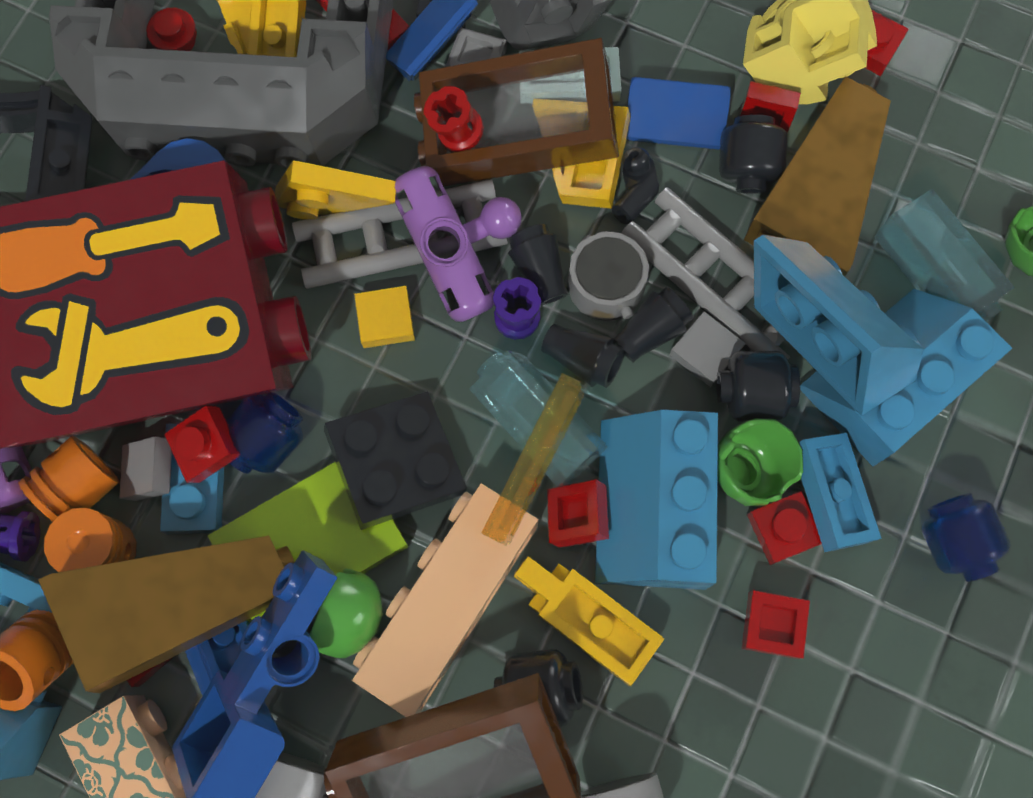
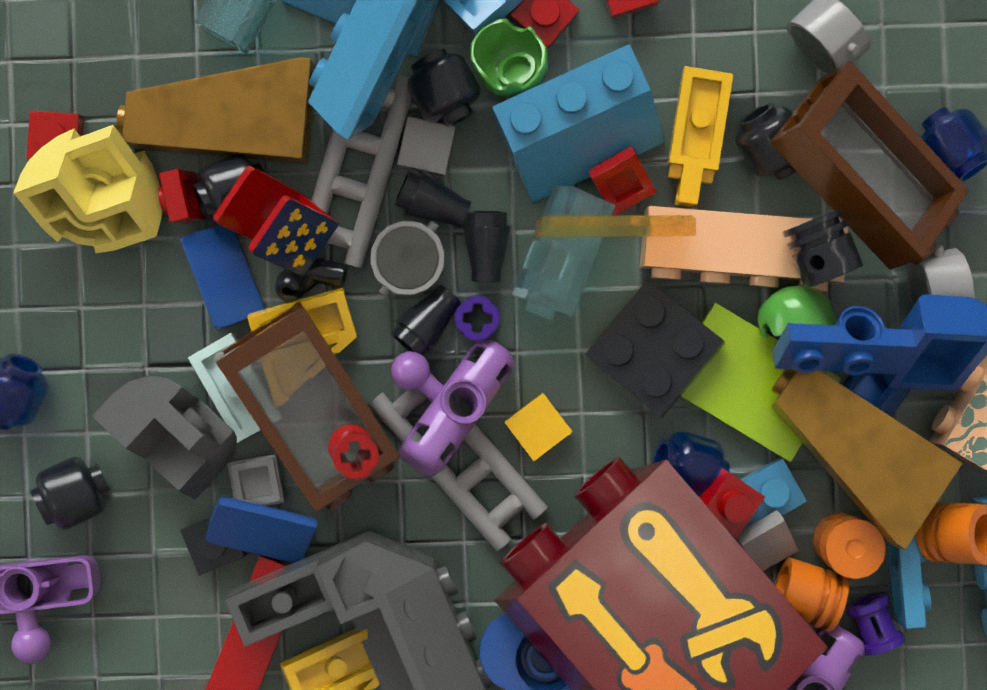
camera: 120 degrees left, 15 degrees up
yellow wing [275,160,396,219] -> none
none -> piece [213,166,339,277]
none -> black piece [782,208,863,288]

